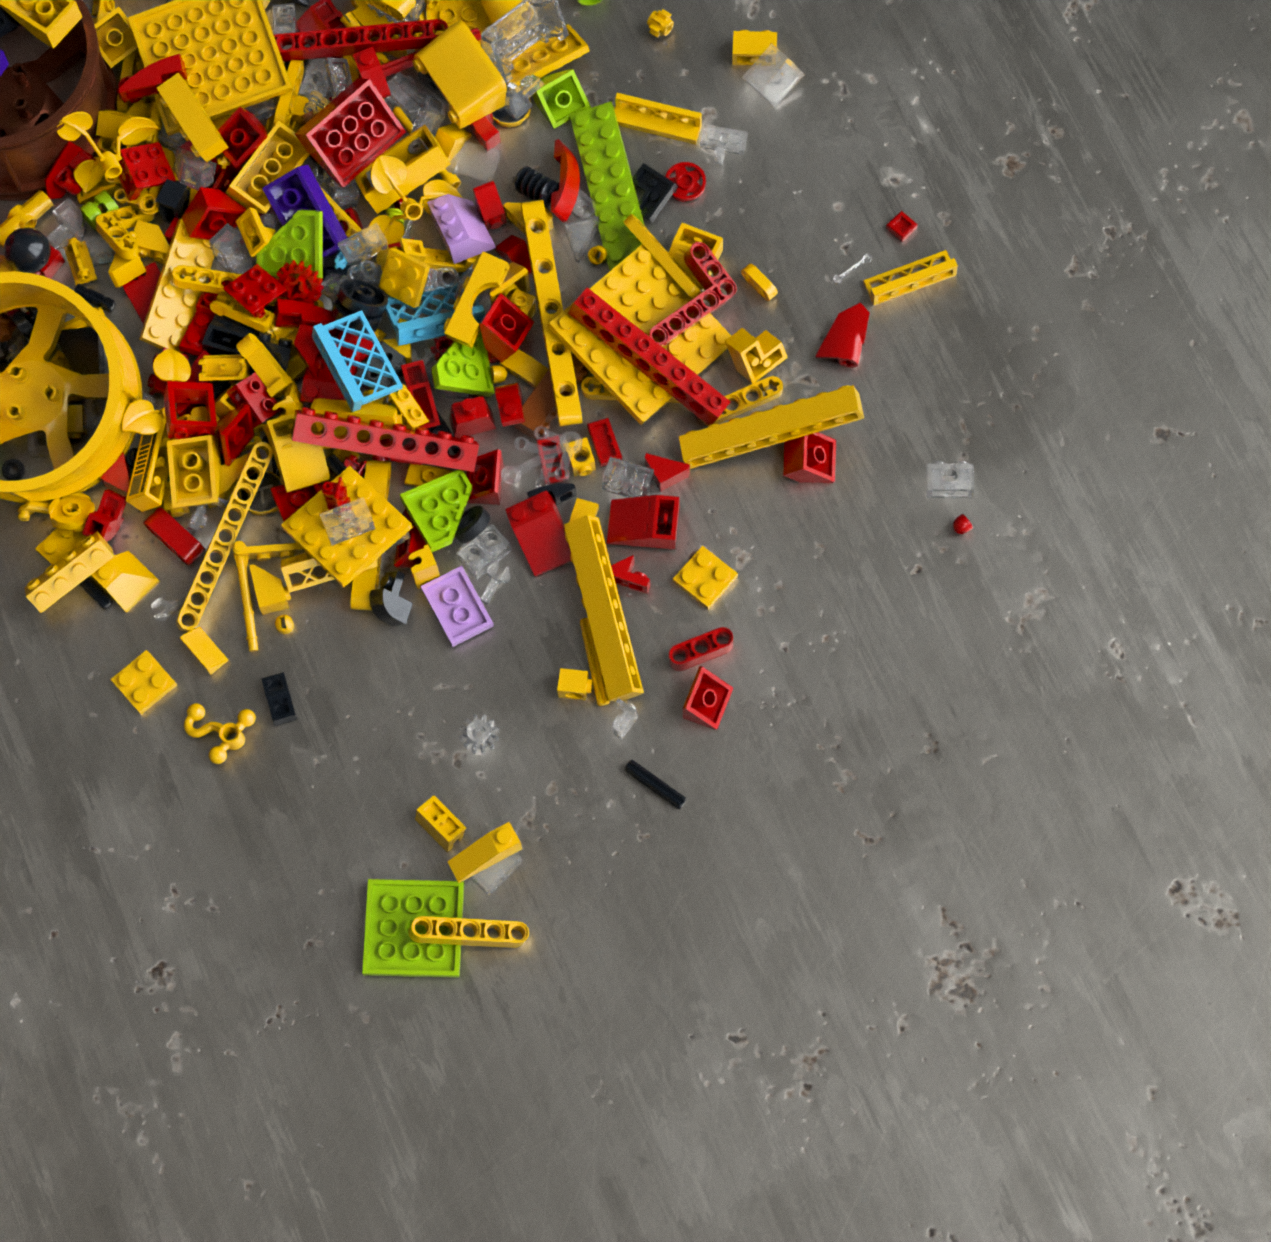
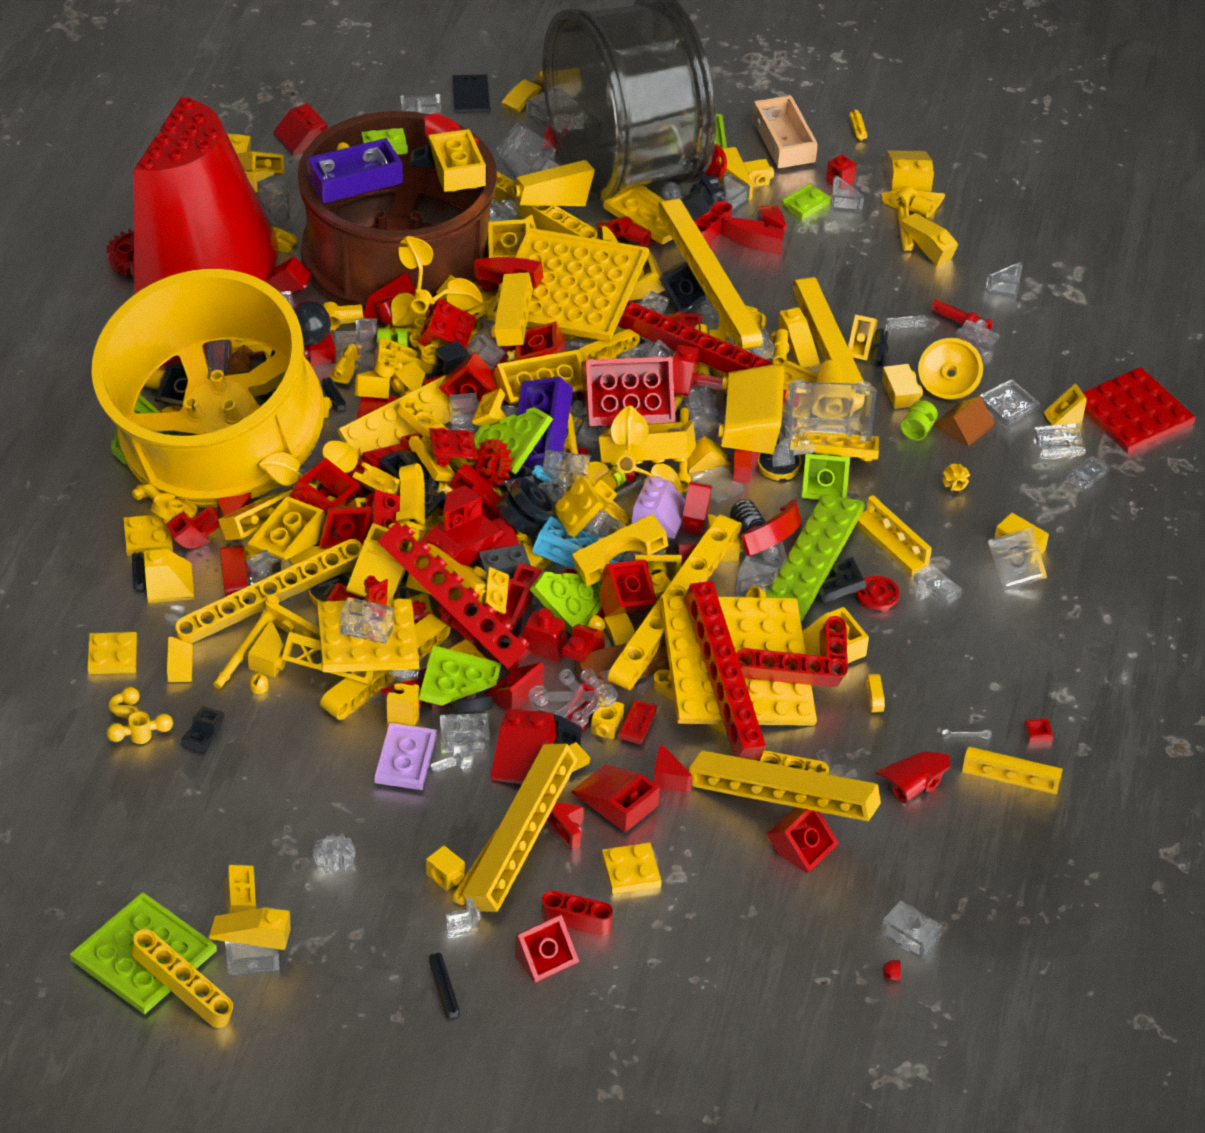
camera: 30 degrees right, 25 degrees down
yellow brick [24,531,114,613] -> none
medium azure fence [311,310,403,412] -> none
black brick [370,571,413,626] -> none
clear brick [602,457,654,498] -> none
yellow beam [623,214,703,299] -> none
yellow brick [725,328,788,384] -> none

